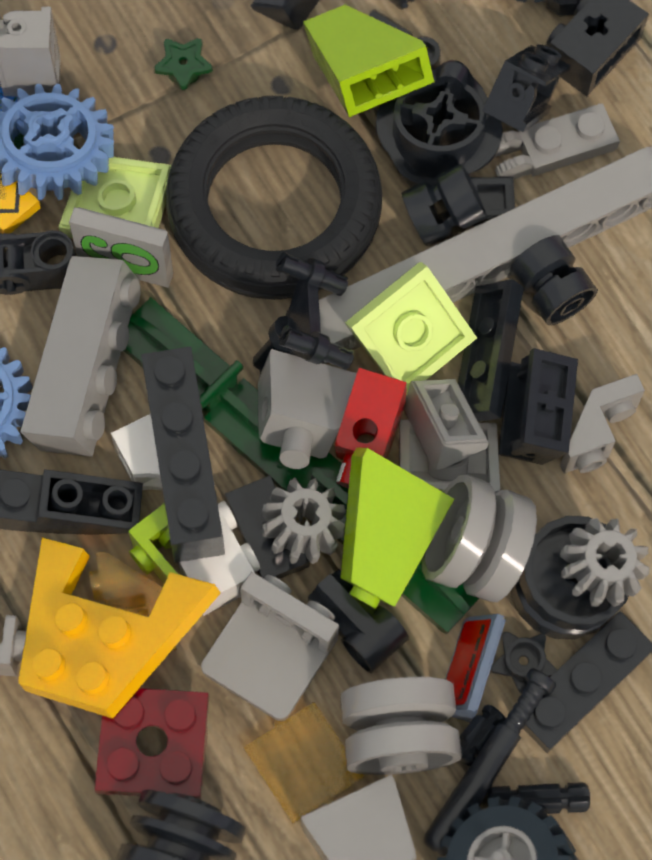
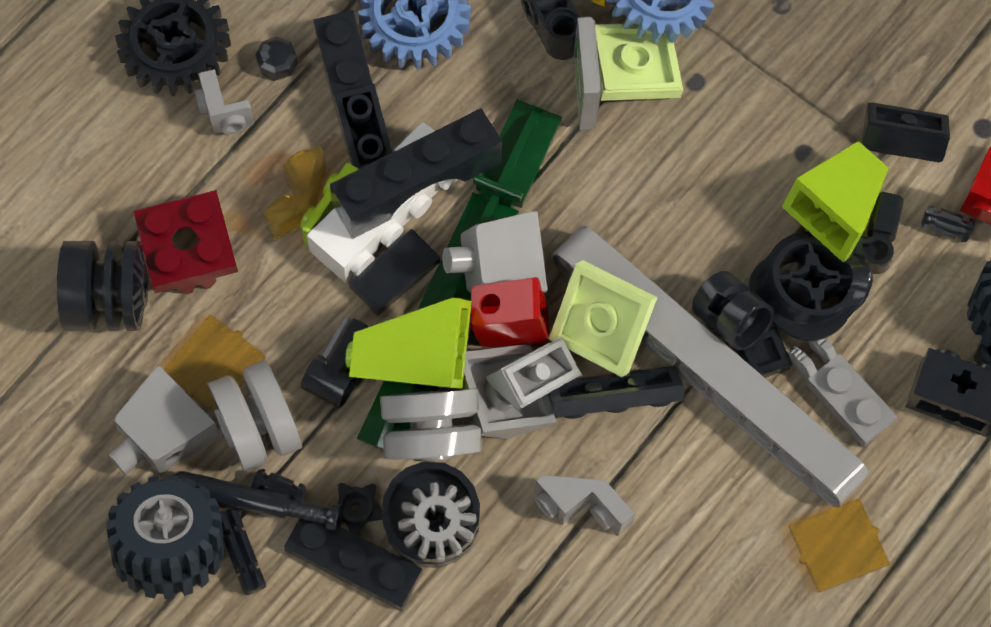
camera: 70 degrees right, 0 degrees up
yellow wing [18,537,221,718] -> none
light grey brick [20,256,141,457] -> none
dark green plate [154,38,213,90] -> none
black tyre [166,96,382,300] -> none
light grey bracket [201,571,339,721] -> none
black axle [253,252,354,374] -> none
light grey gear [261,478,346,565] -> none
slope [445,614,506,723] -> none
black hinge [482,44,571,132] -> none
black hinge [498,348,578,465] -> none
black wheel [510,235,598,326] -> none

